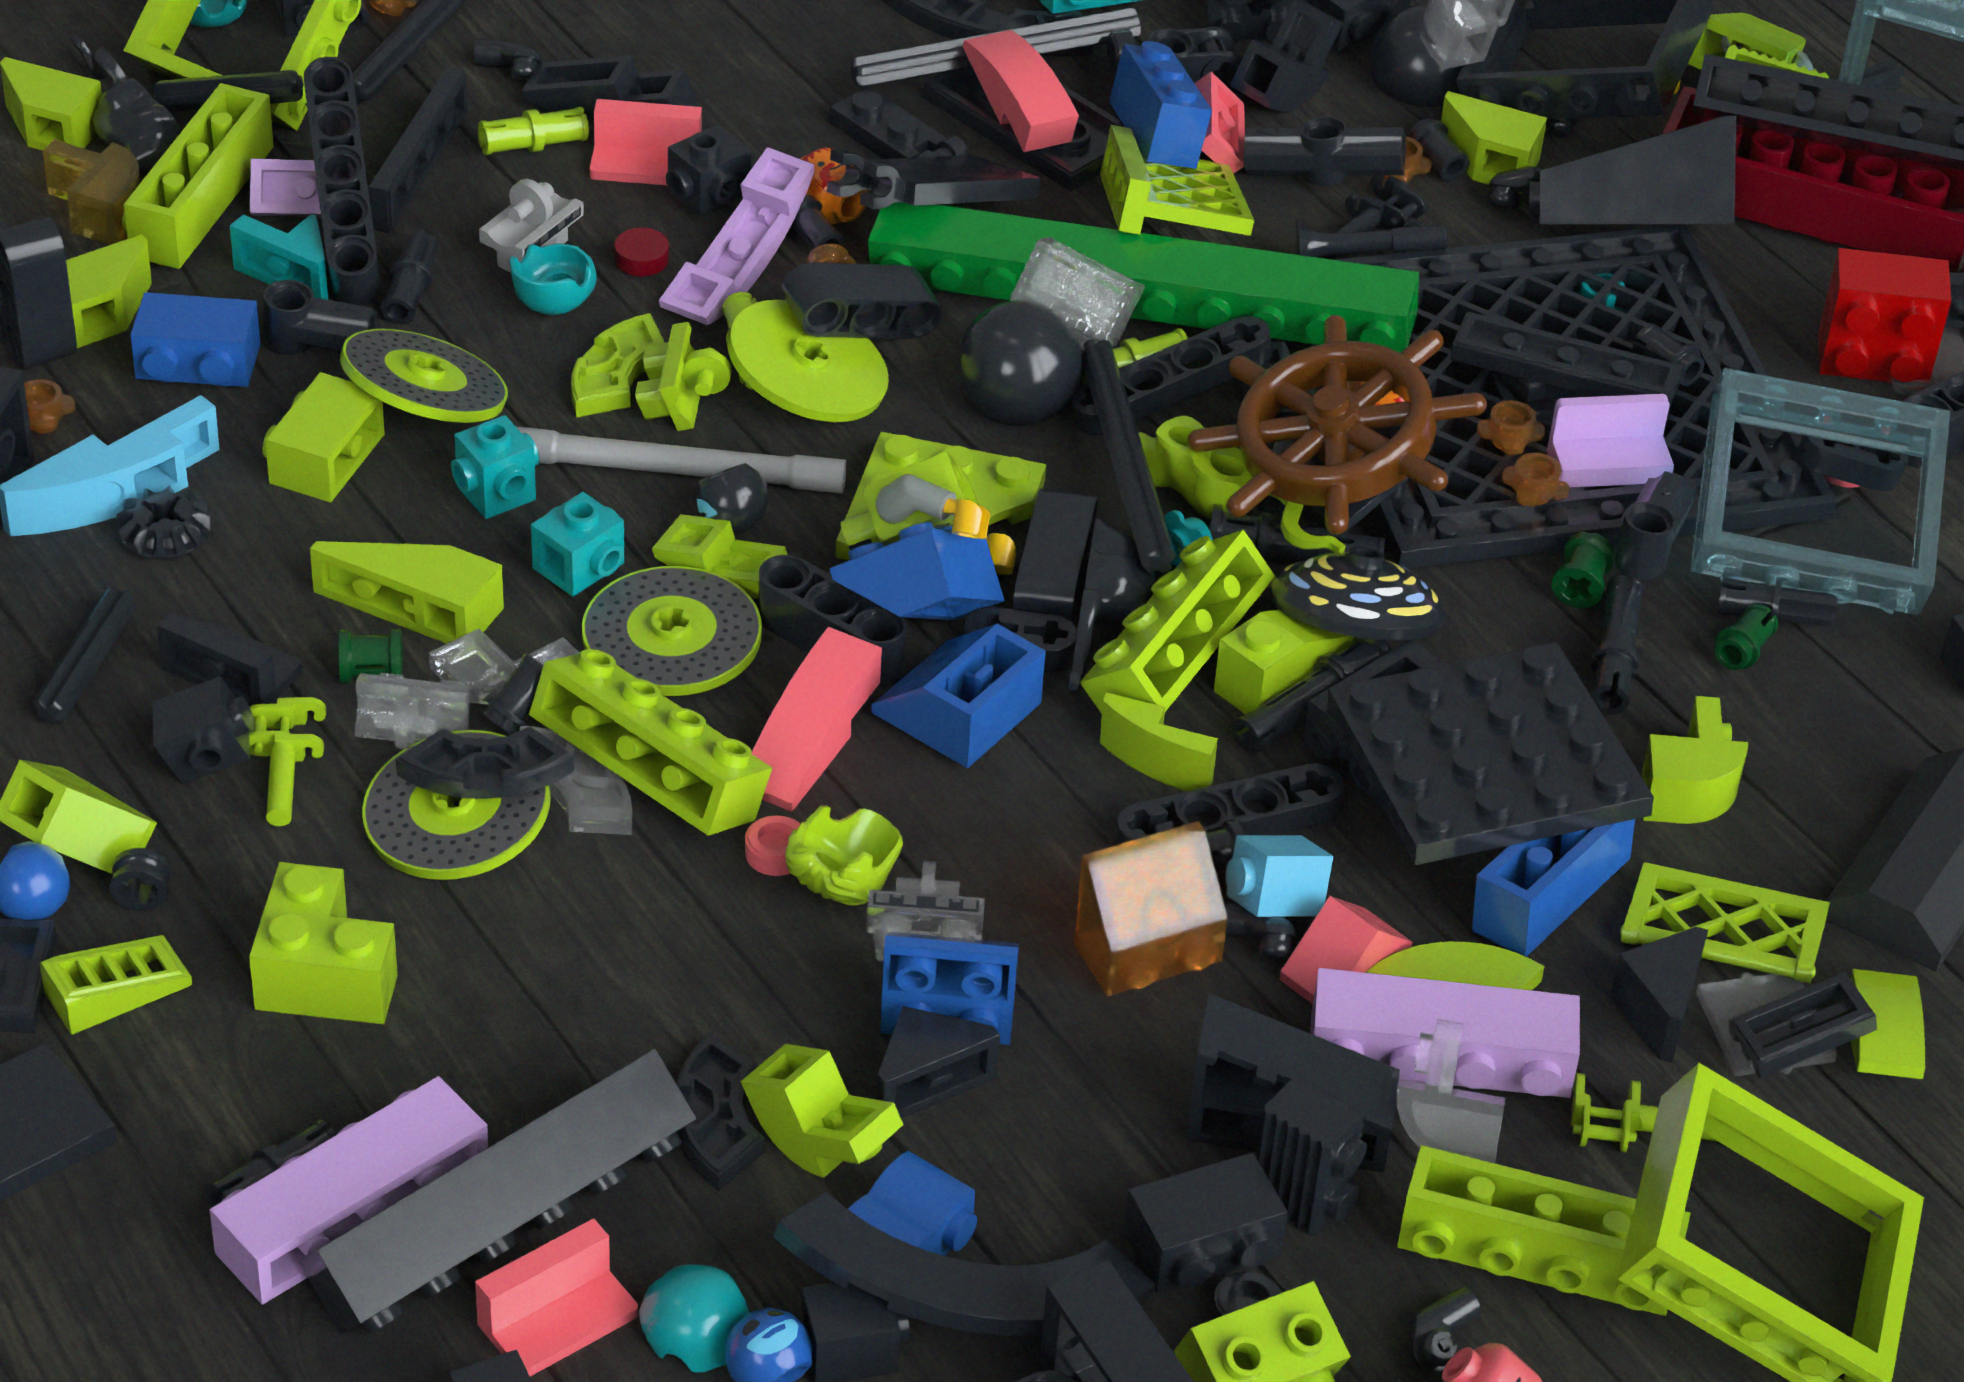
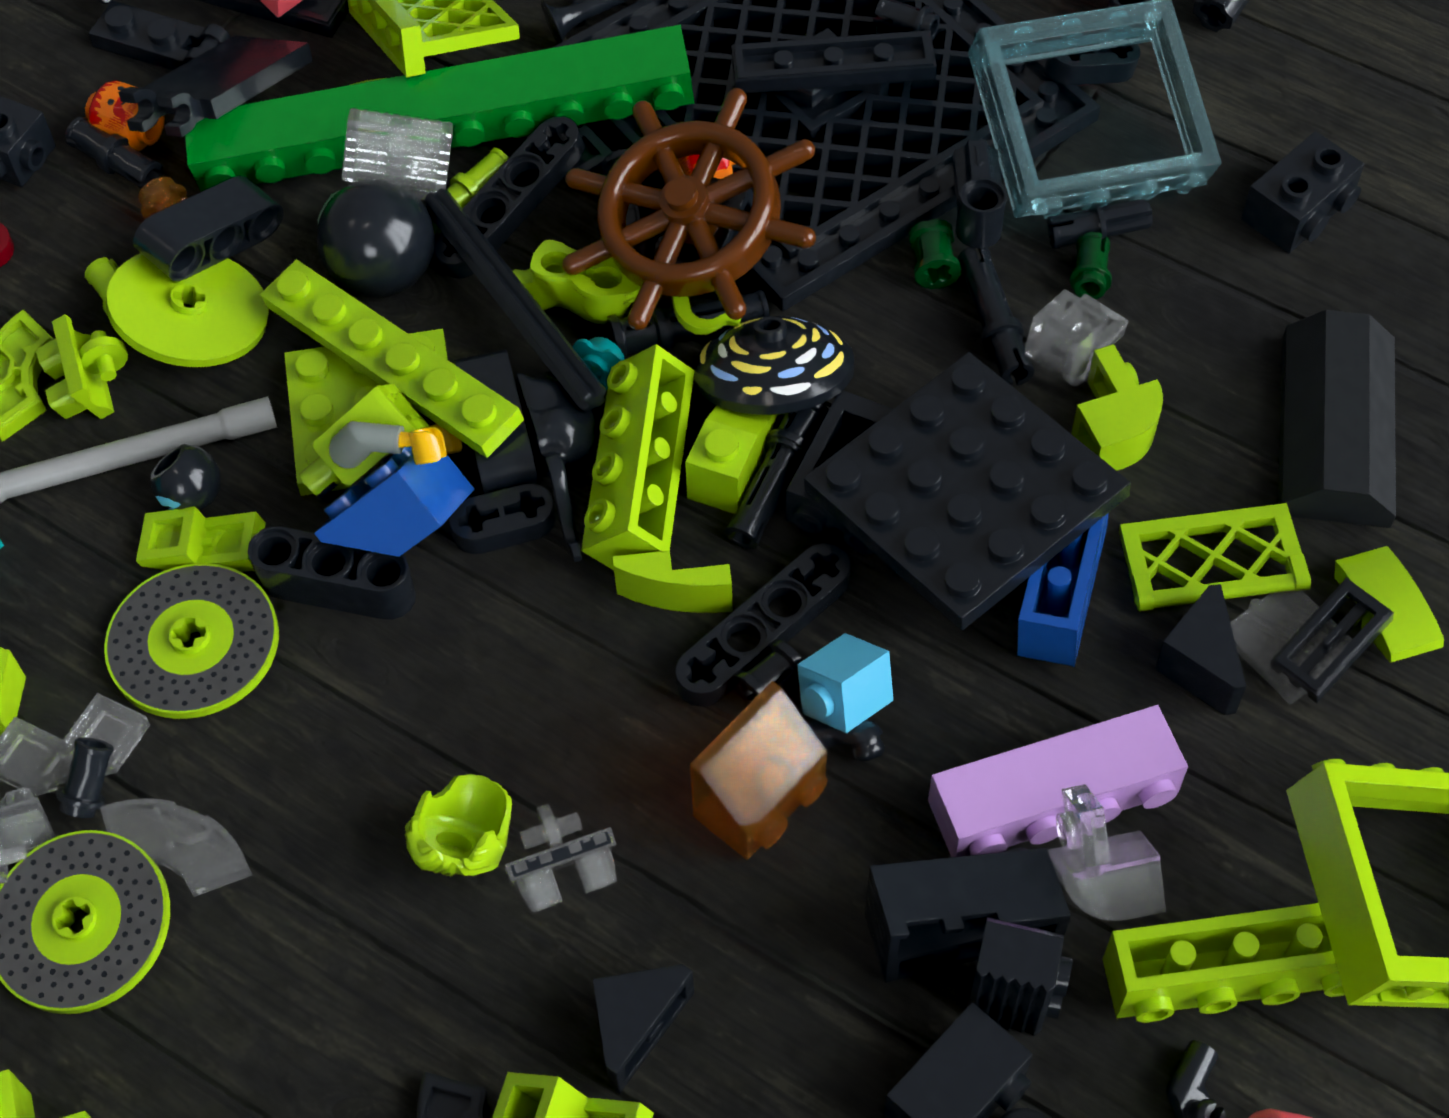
camera: 20 degrees left, 15 degrees up
black tile [395,726,574,799] -> none
lime brick [529,649,773,836] -> none
teal brick [531,492,624,597] -> none
lavender slope [659,147,815,325] -> none
coral tile [745,815,800,876] -> none
coral slope [752,627,882,812] -> none
blue slope [872,624,1045,768] -> none
blue slope [880,932,1019,1045] -> none
coral slope [1279,896,1413,1004] -> none
lime tile [1366,941,1545,991] -> none
clear orange plate [1477,400,1545,455] -> none
clear orange plate [1502,453,1570,507] -> none
lavender panel [1547,394,1674,488] -> none
lime piece [1571,1073,1718,1153] -> none
none -> lime plate [260,259,524,458]
none -> clear brick [1025,289,1129,386]

